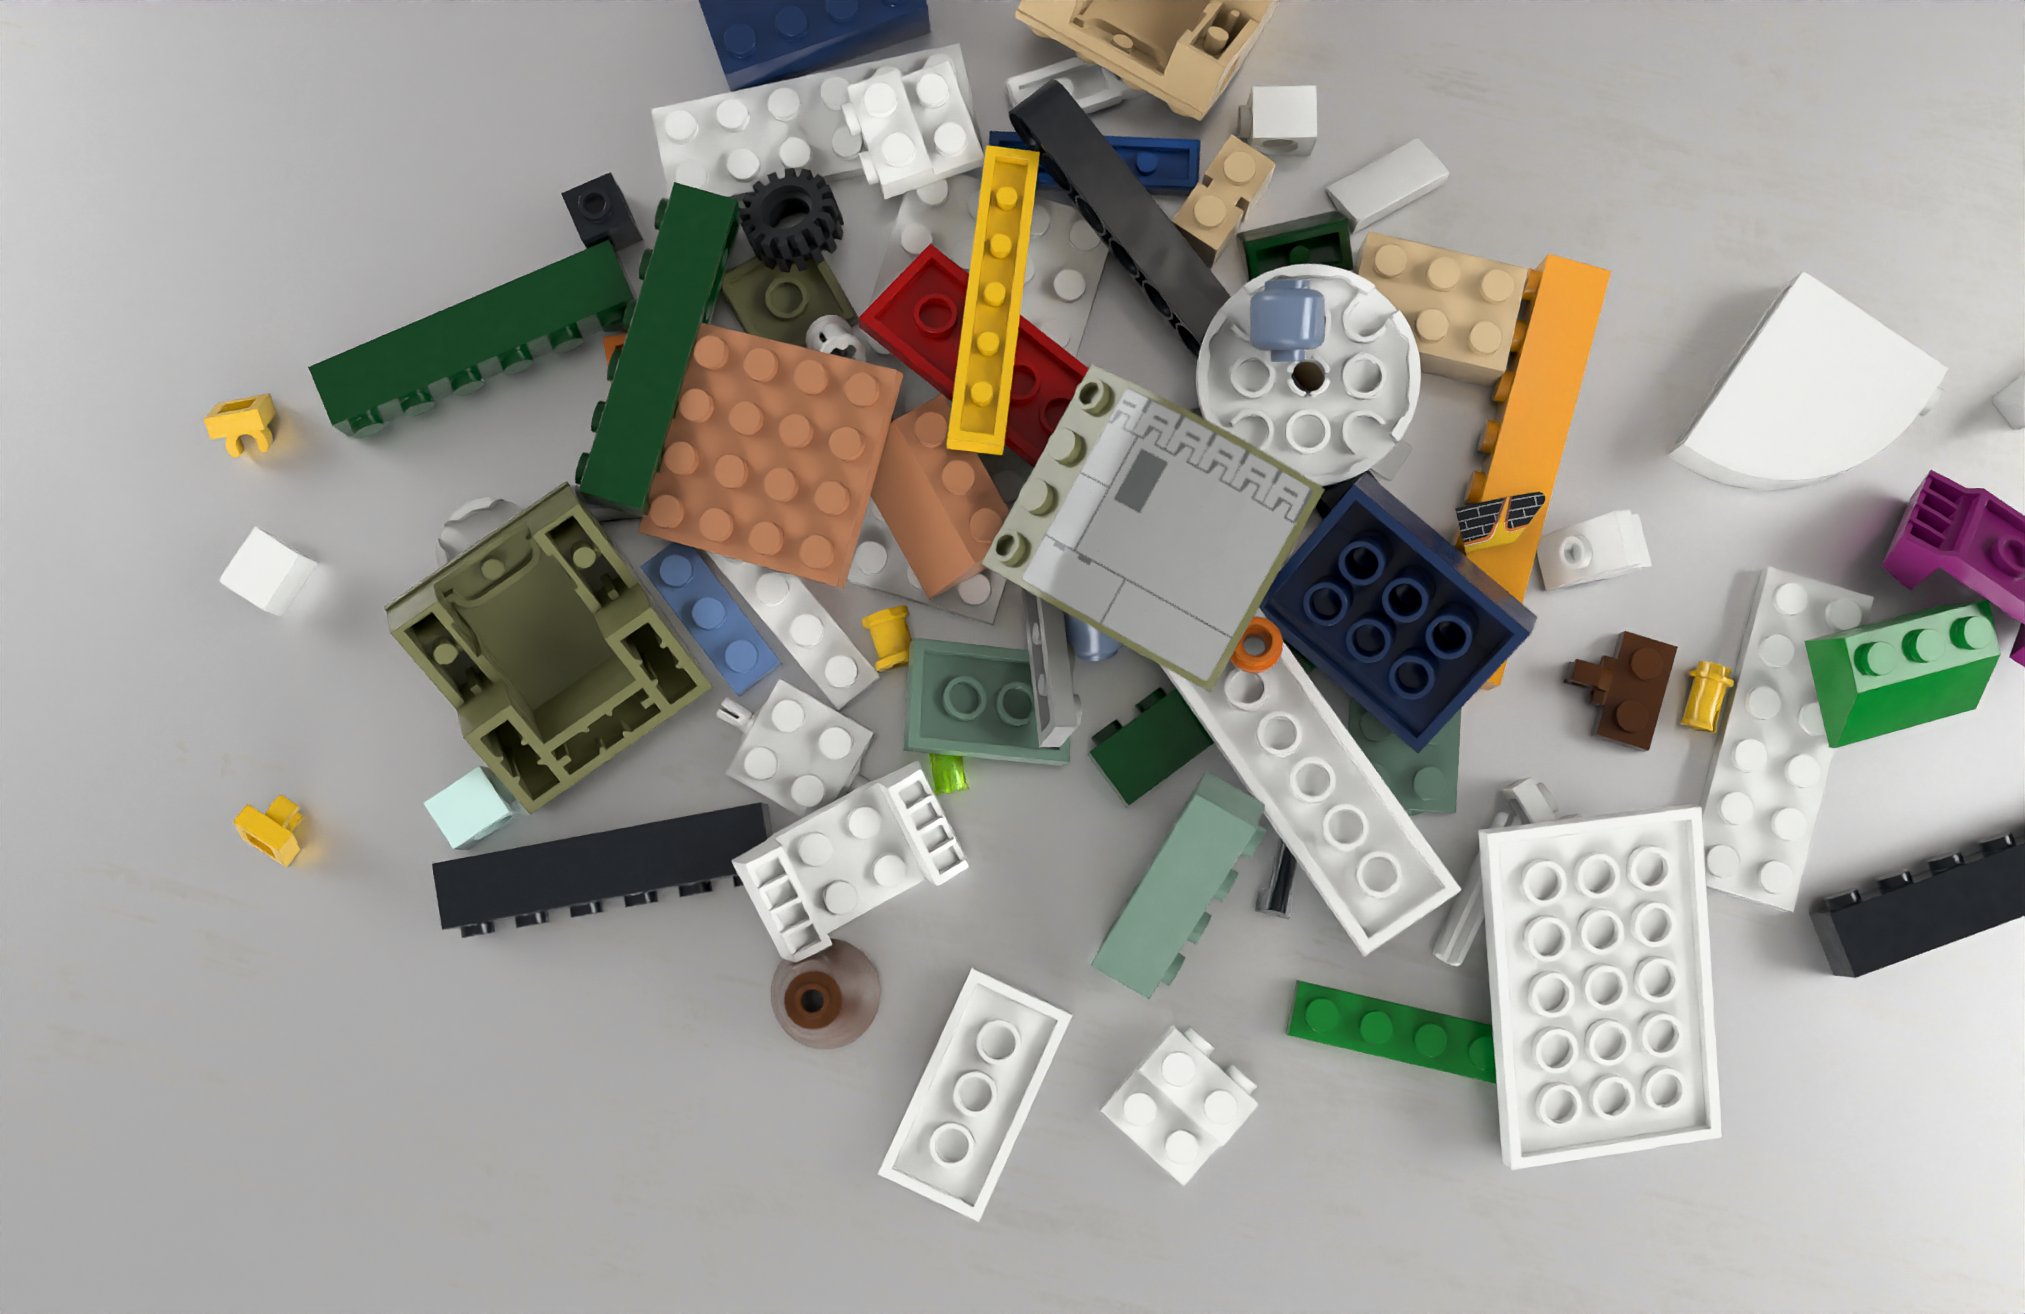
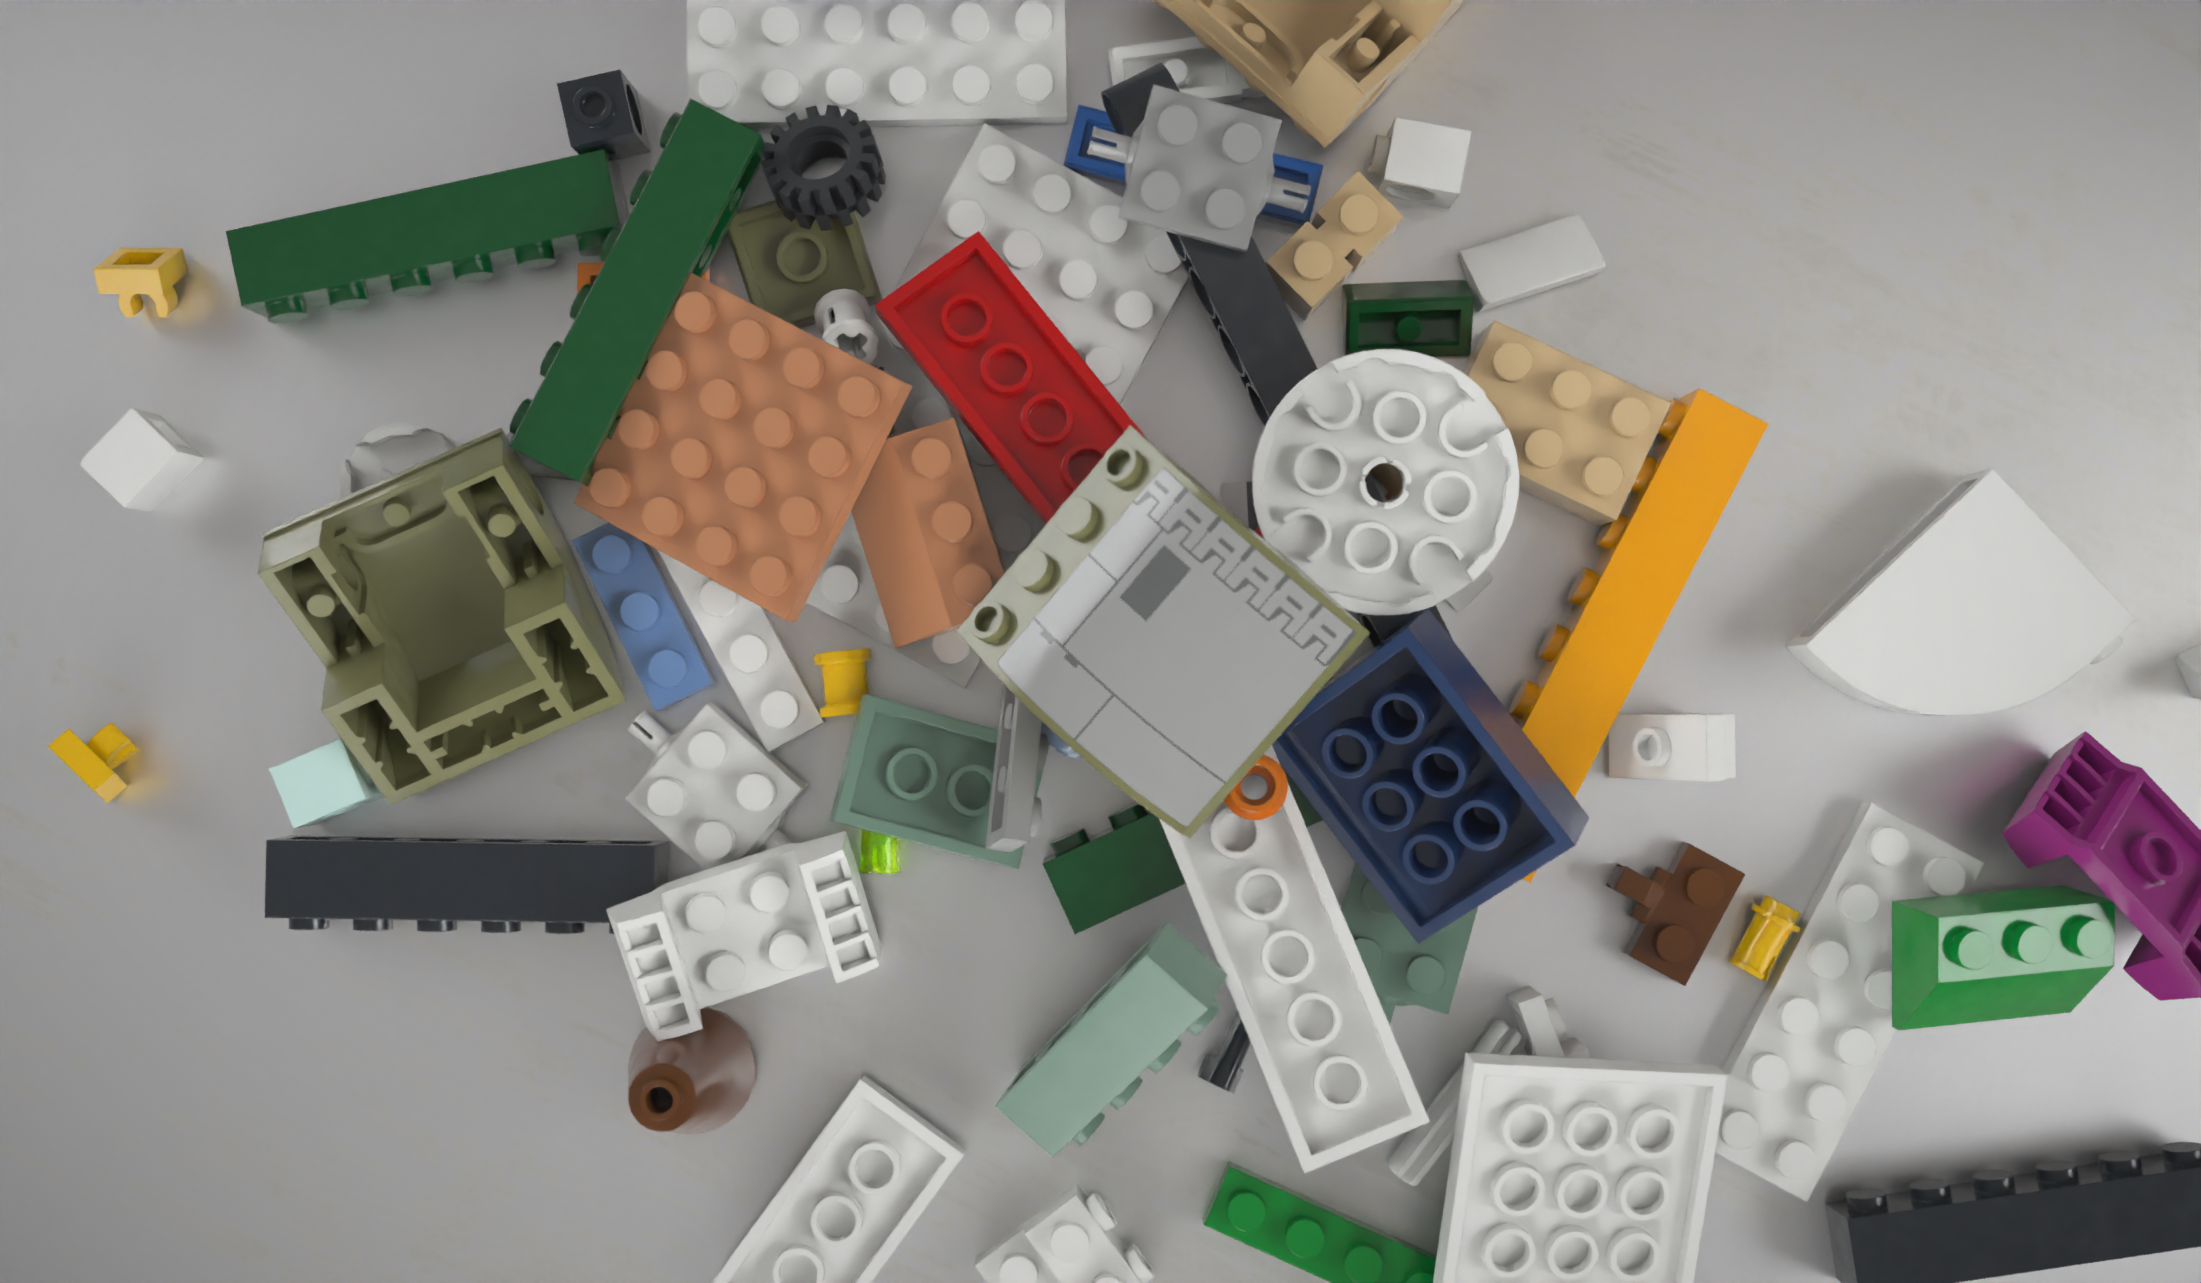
camera: 10 degrees right, 5 degrees up
white plate [841,60,985,199] -> none
yellow plate [947,145,1040,456] -> none
sand blue head [1250,280,1325,362] -> none
sticker [1455,492,1546,553] -> none
none -> light grey plate [1087,84,1311,252]

